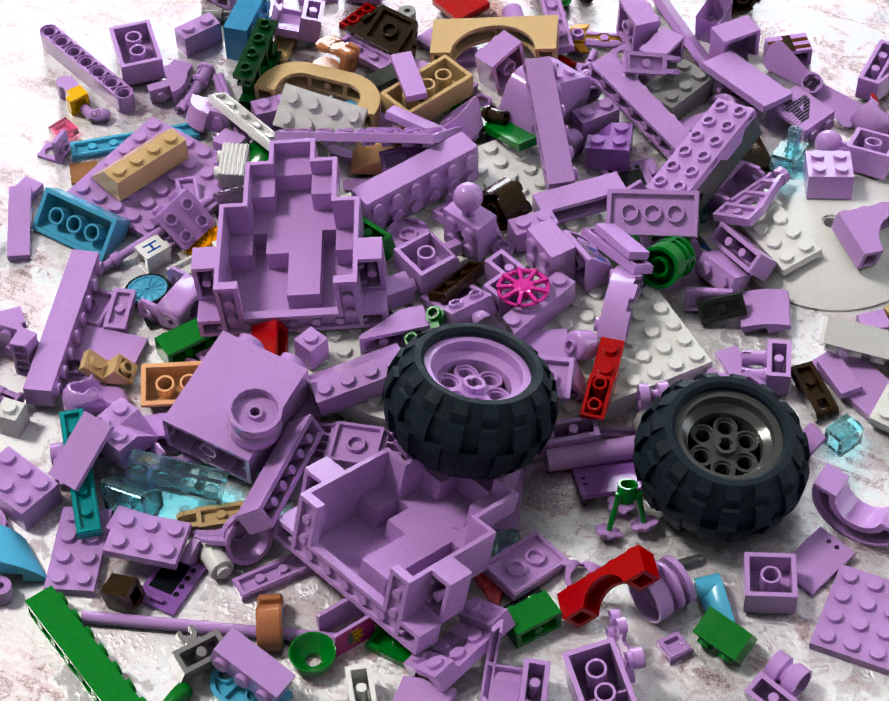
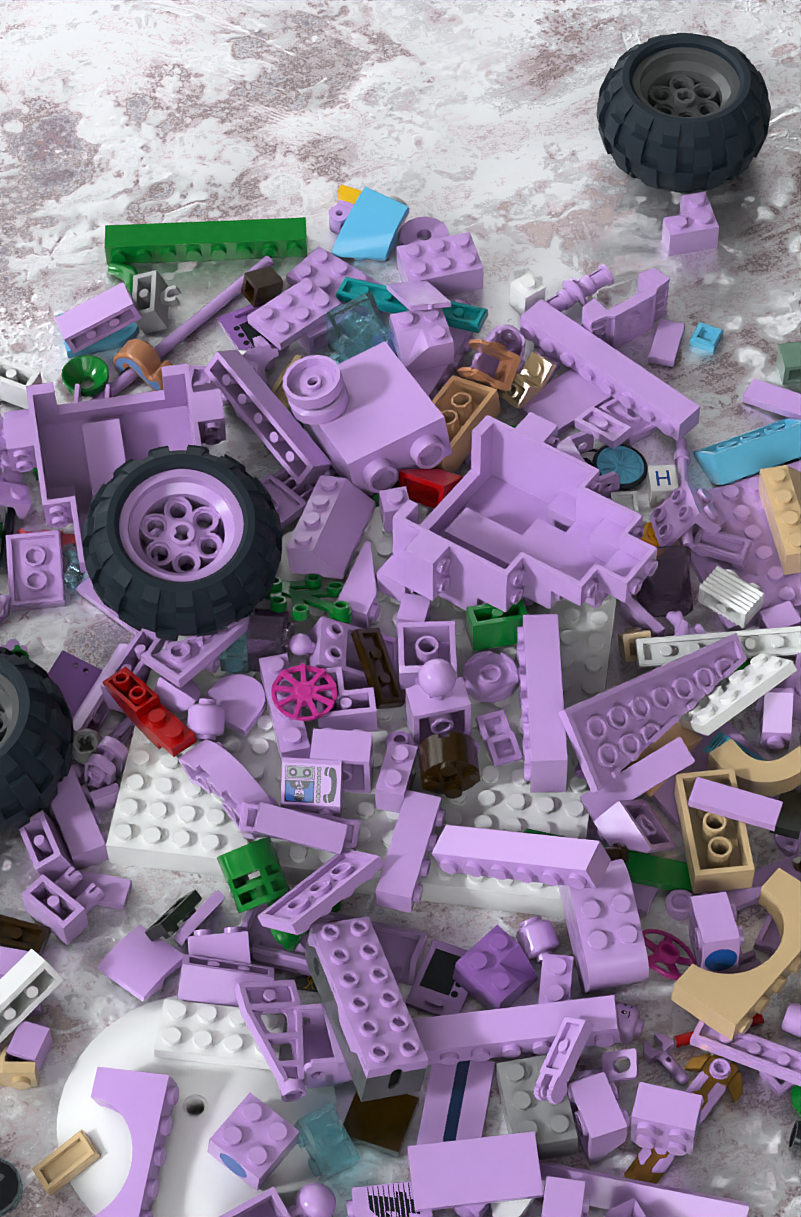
camera: 125 degrees right, 5 degrees up
none -> nougat piece [457,339,521,391]

